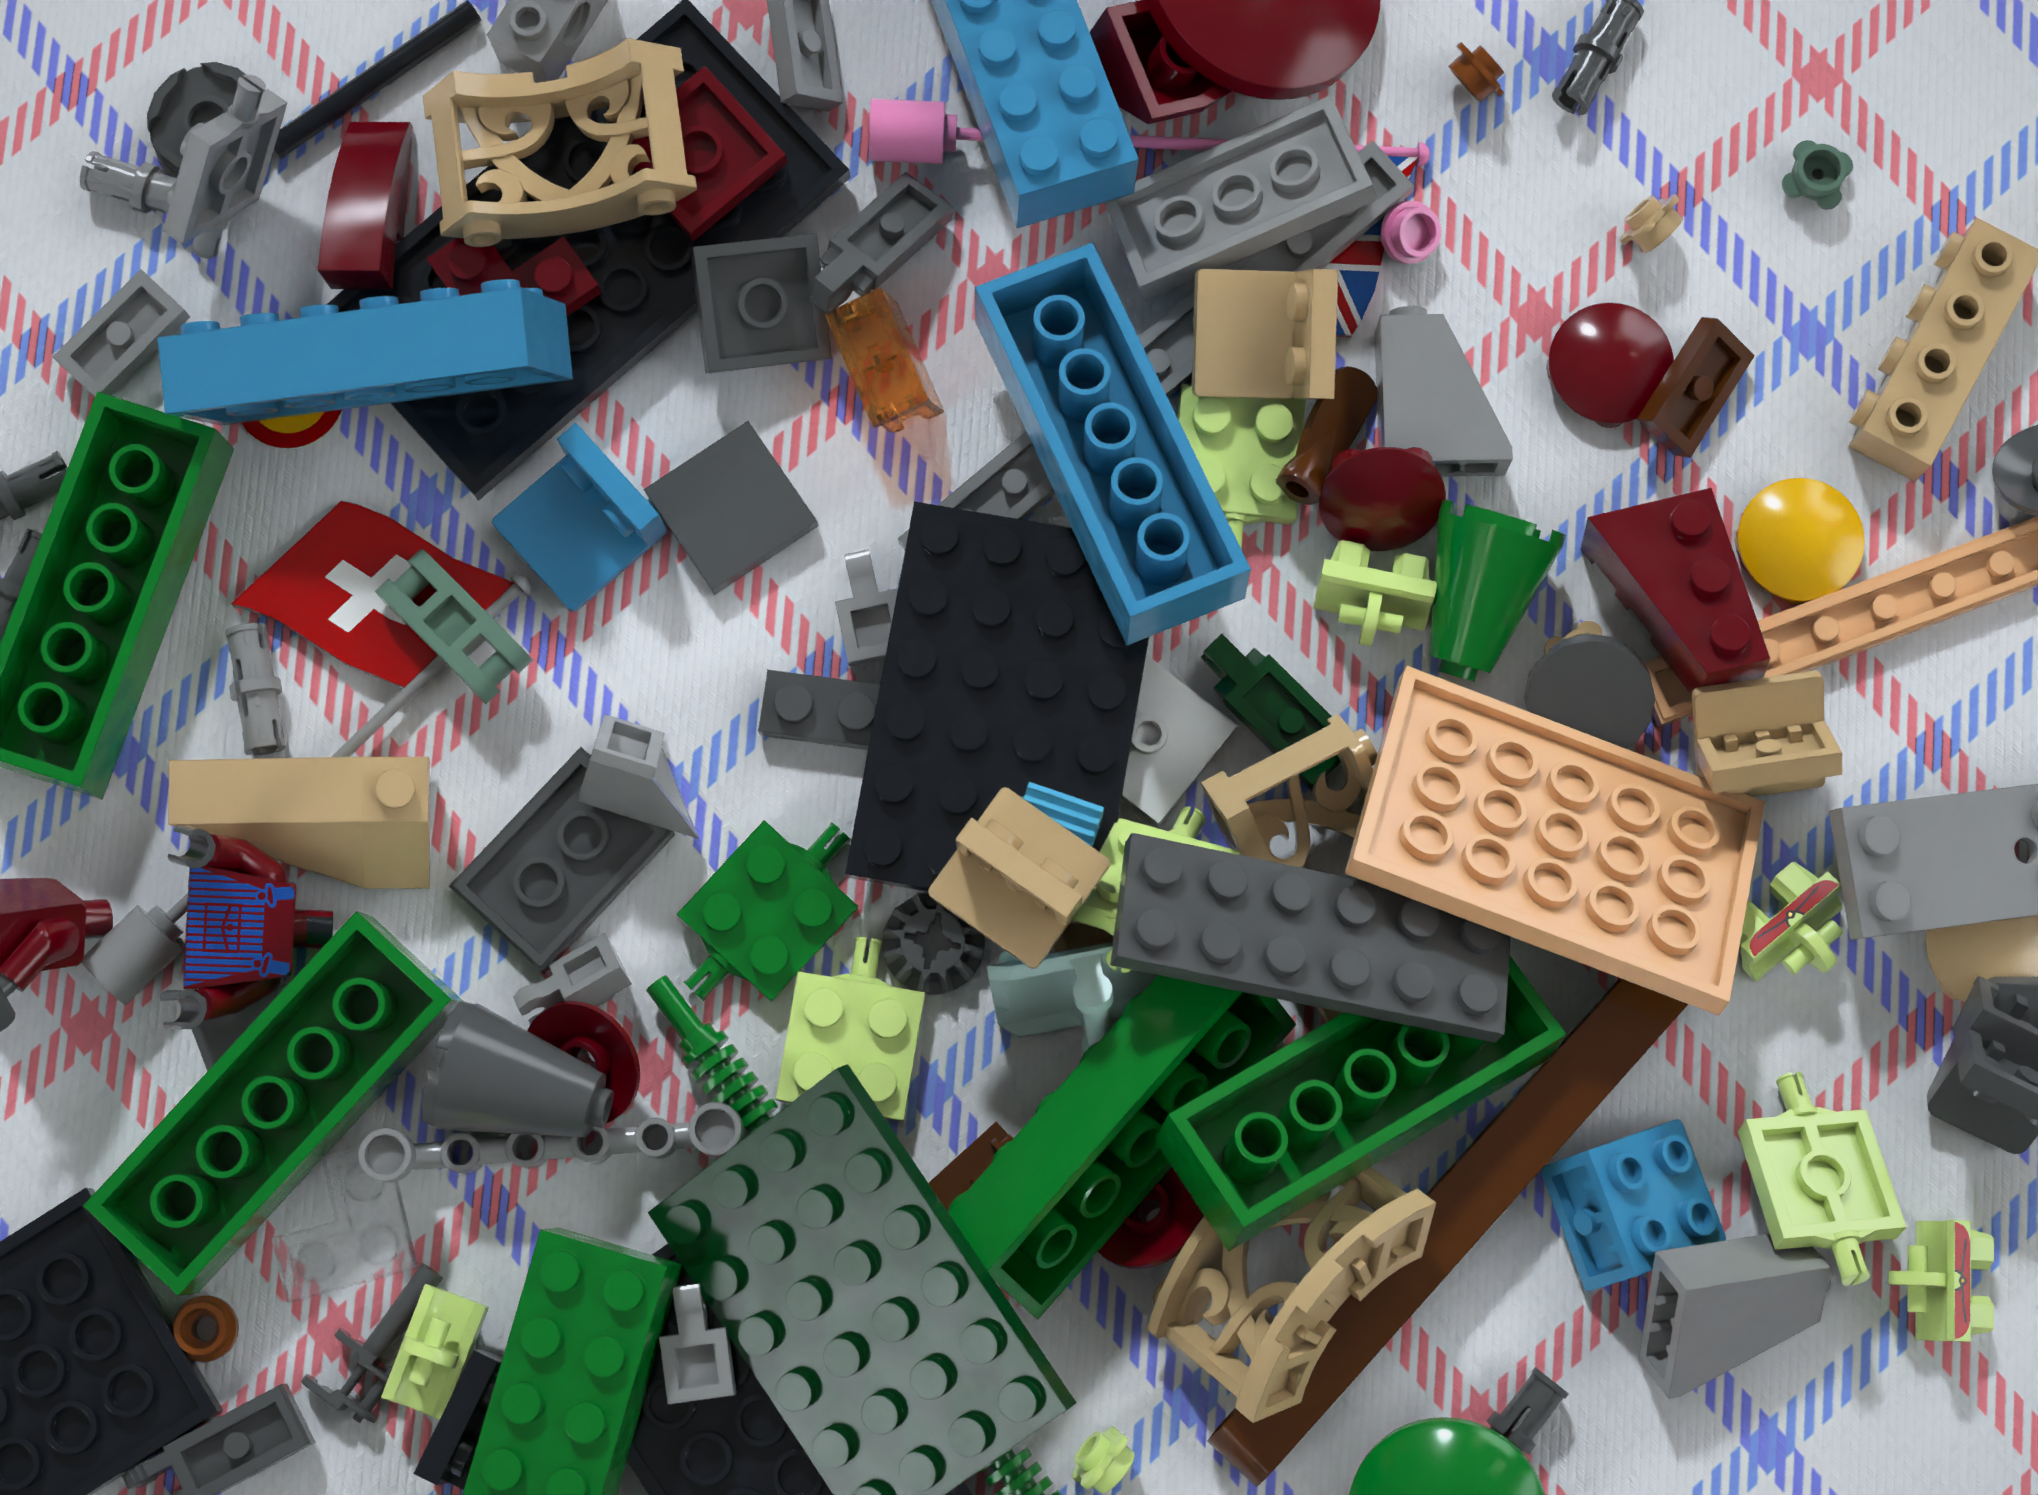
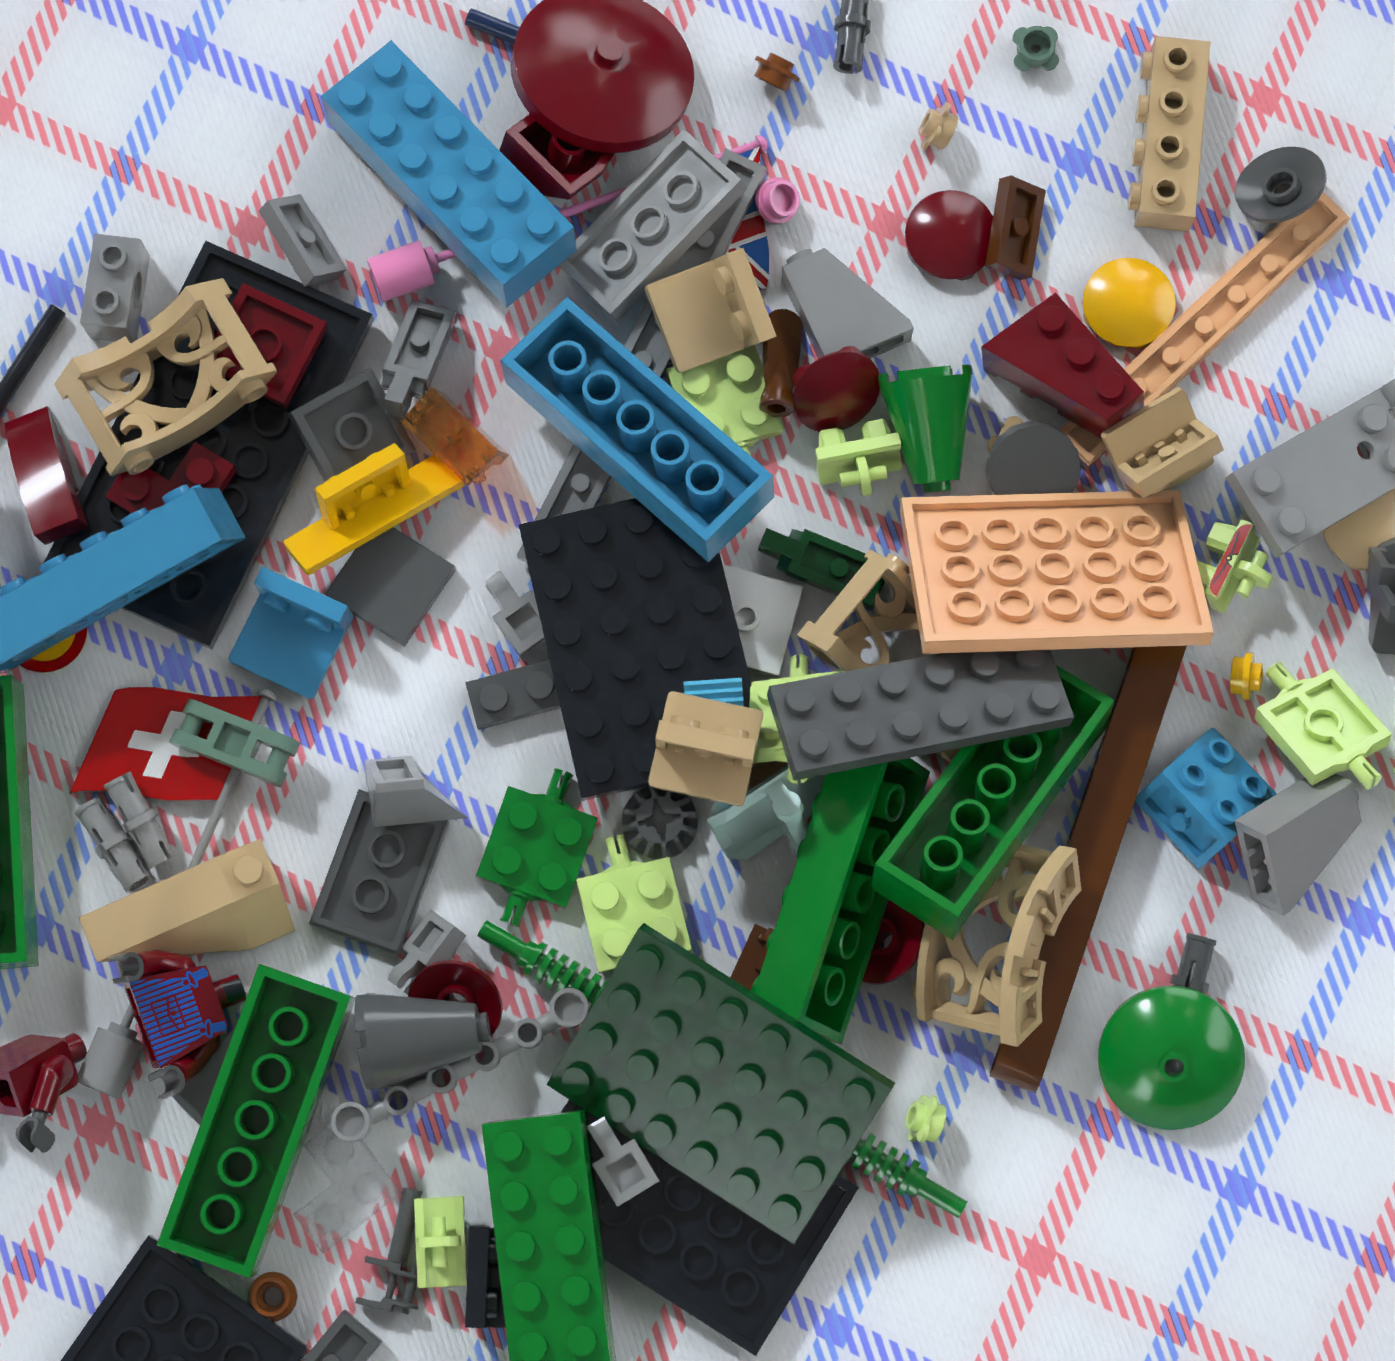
camera: 25 degrees left, 0 degrees up
none -> light grey pin [103,771,176,869]
none -> yellow bracket [284,443,465,575]
none -> yellow plate [1230,653,1263,700]

